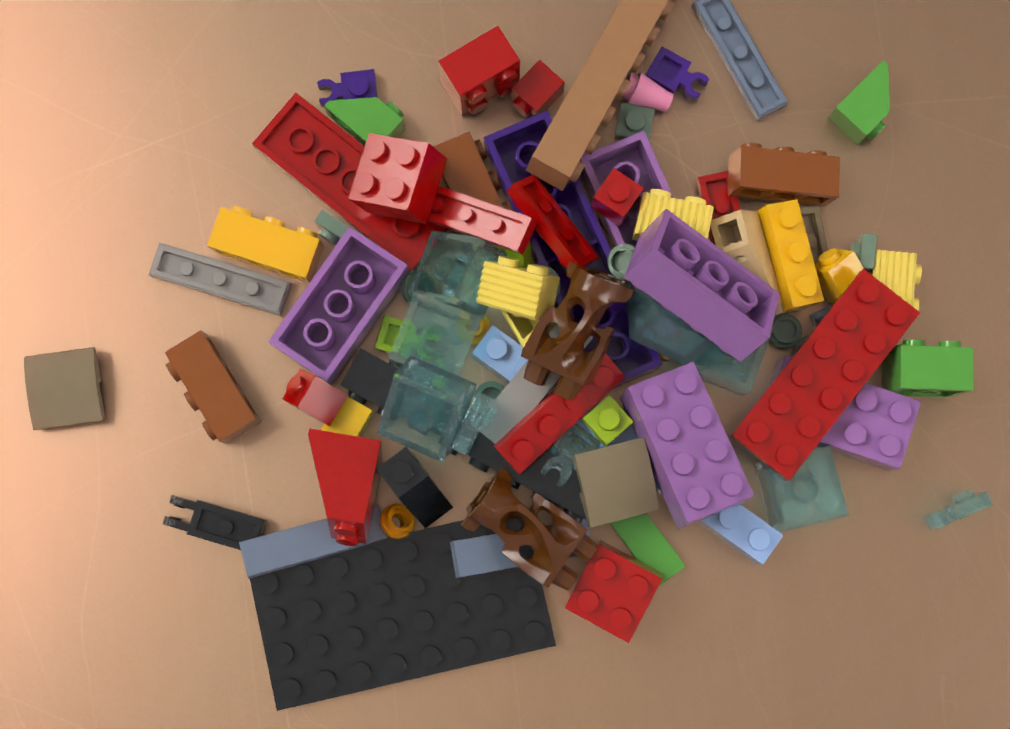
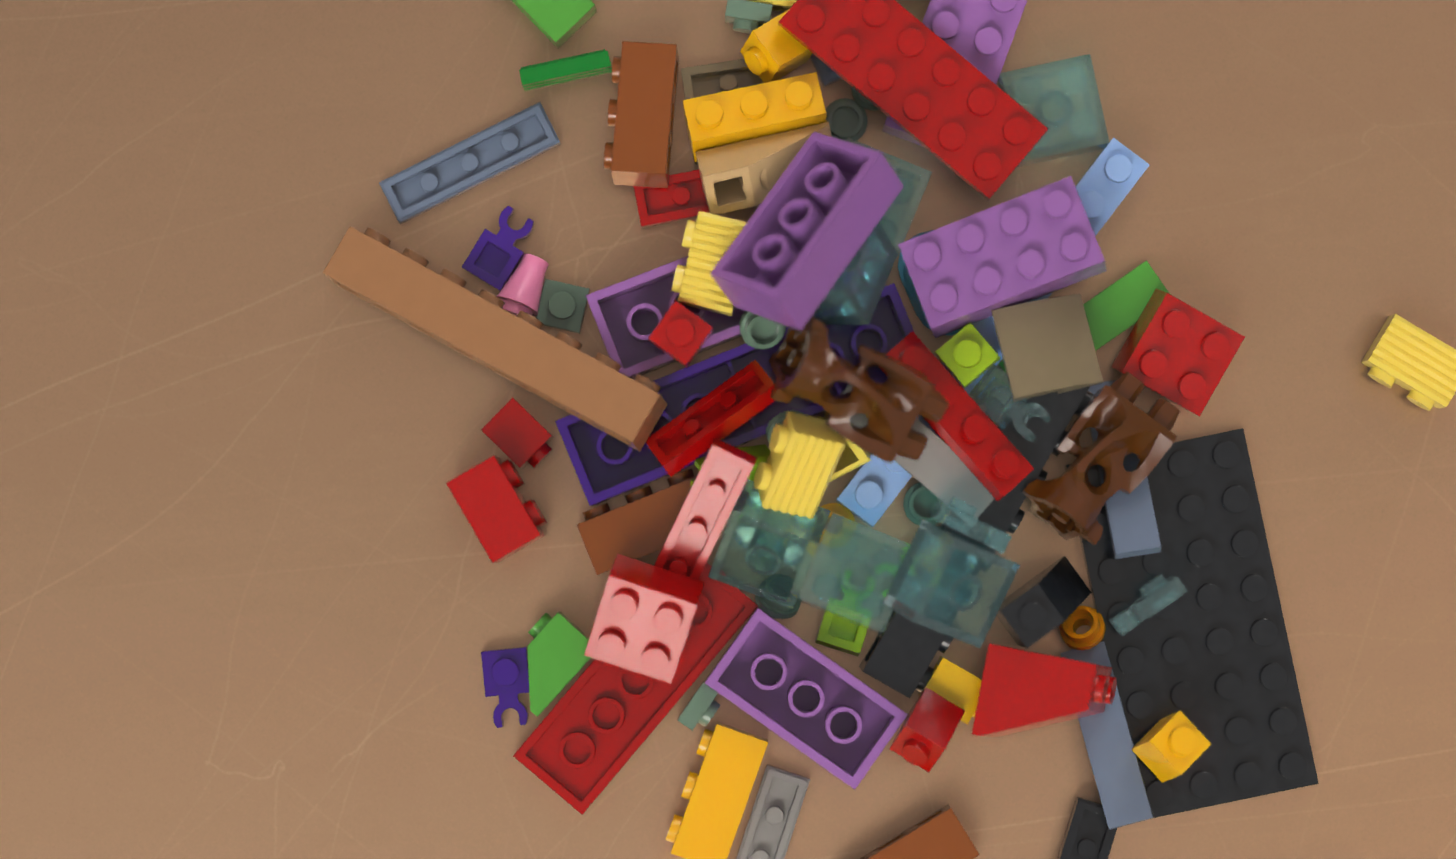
camera: 90 degrees left, 5 degrees up
none -> green tile [519,49,612,91]
none -> clear light blue plate [1109,574,1188,636]
none -> yellow brick [1131,710,1211,783]

